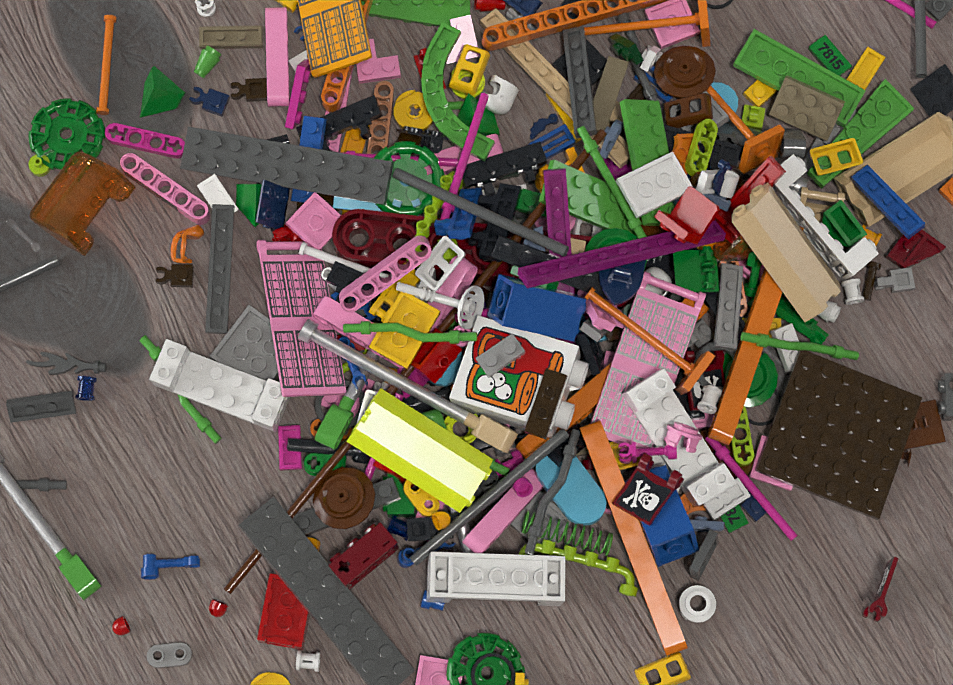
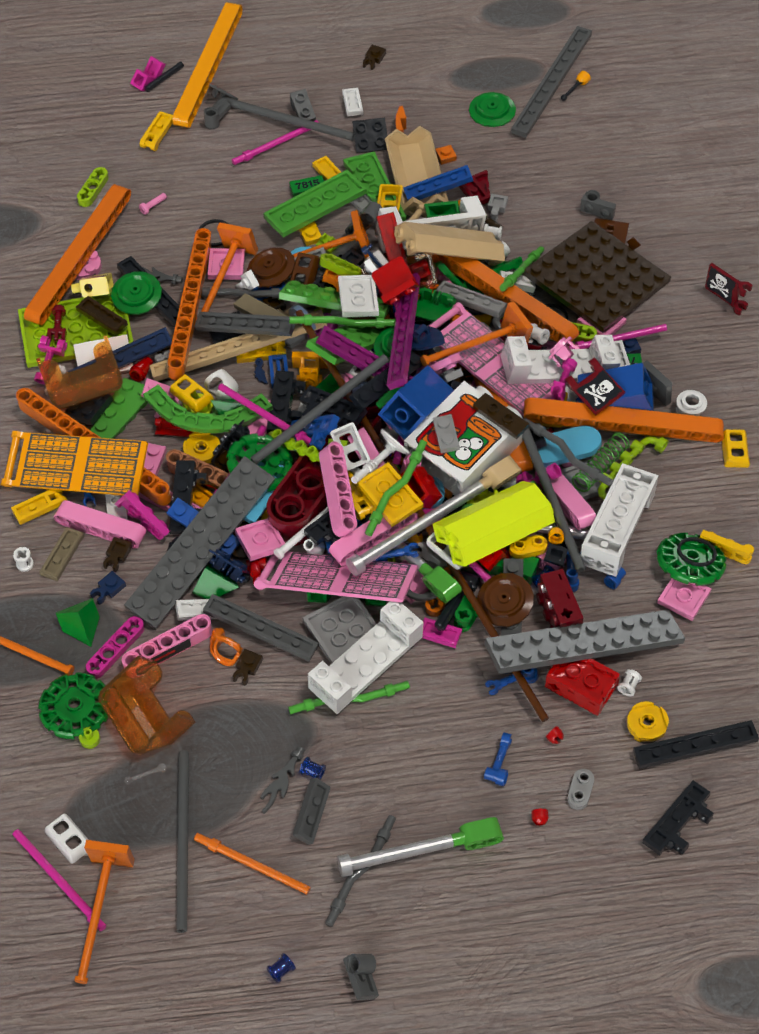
camera: 65 degrees left, 20 degrees down
bright green cone [193,45,221,78] -> none
dark green plate [610,33,644,65] -> none
dark tan plate [769,75,845,141] -> none

